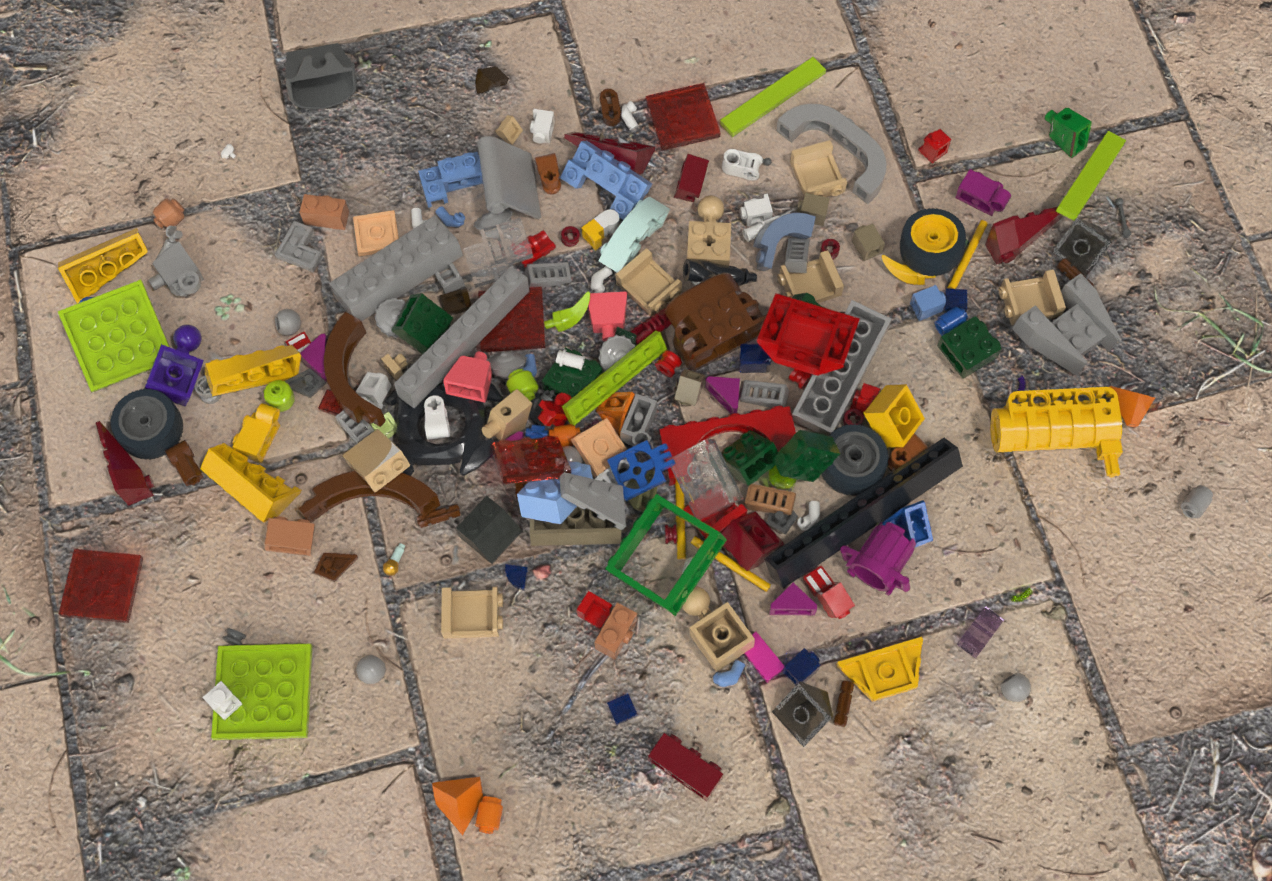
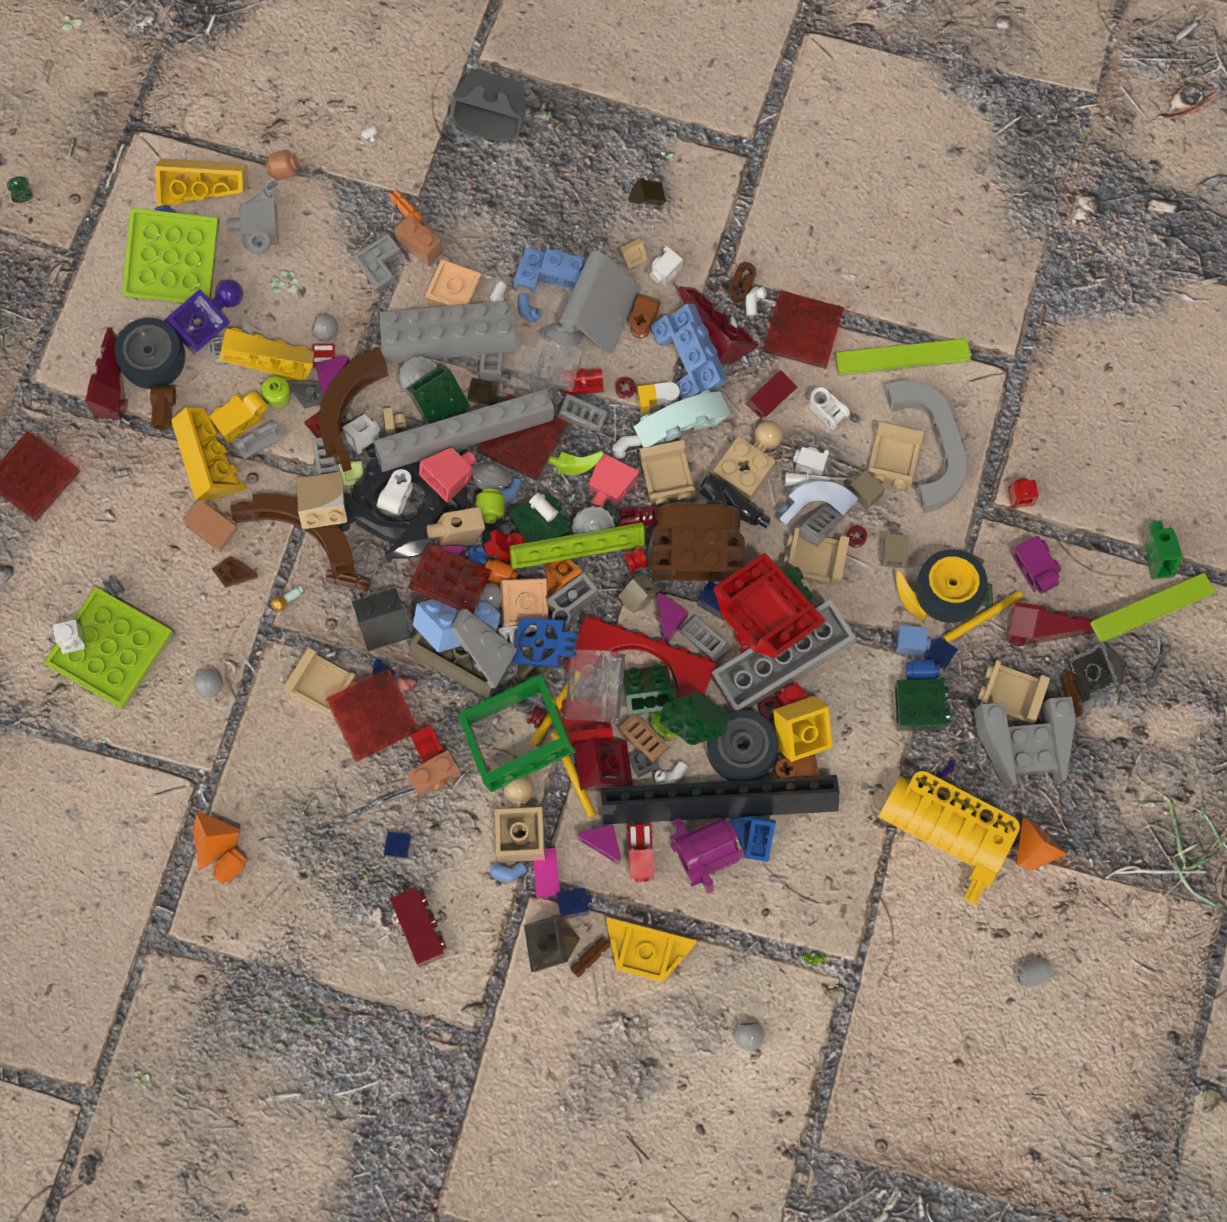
camera: 30 degrees right, 5 degrees up
clear purple slope [956,606,1004,659] -> none
none -> light grey hinge [233,419,283,460]
none -> clear red plate [325,668,419,762]
none -> orange axle [390,190,424,224]

